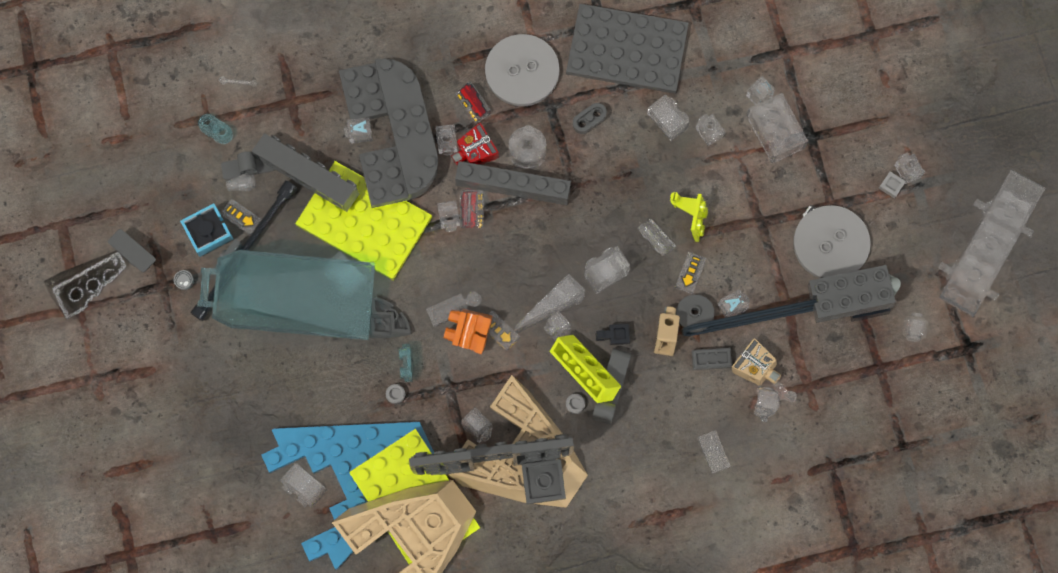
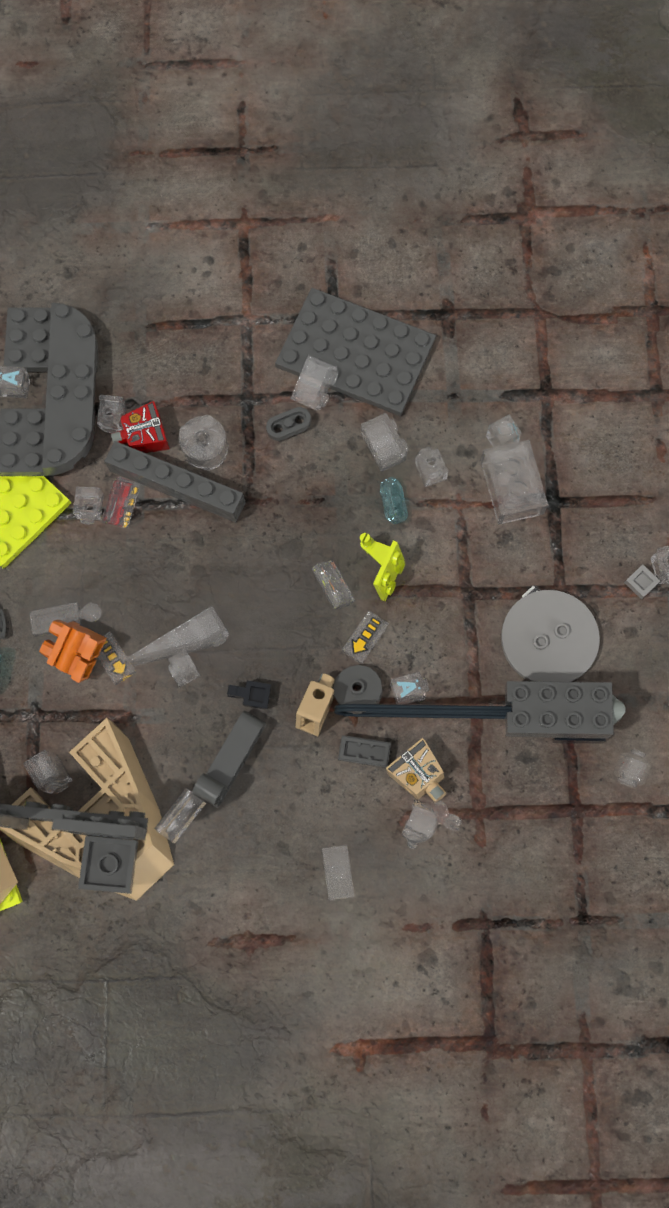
camera: 15 degrees right, 0 degrees up
slope [455,81,491,124] -> none
light grey plate [485,34,559,106] -> none
neon yellow brick [549,335,621,403] -> none
light grey tile [566,394,585,414] -> none
clear brick [584,246,630,294] -> none
none -> clear plate [154,788,206,844]
none -> clear brick [291,355,338,410]
none -> clear light blue plate [380,477,408,525]

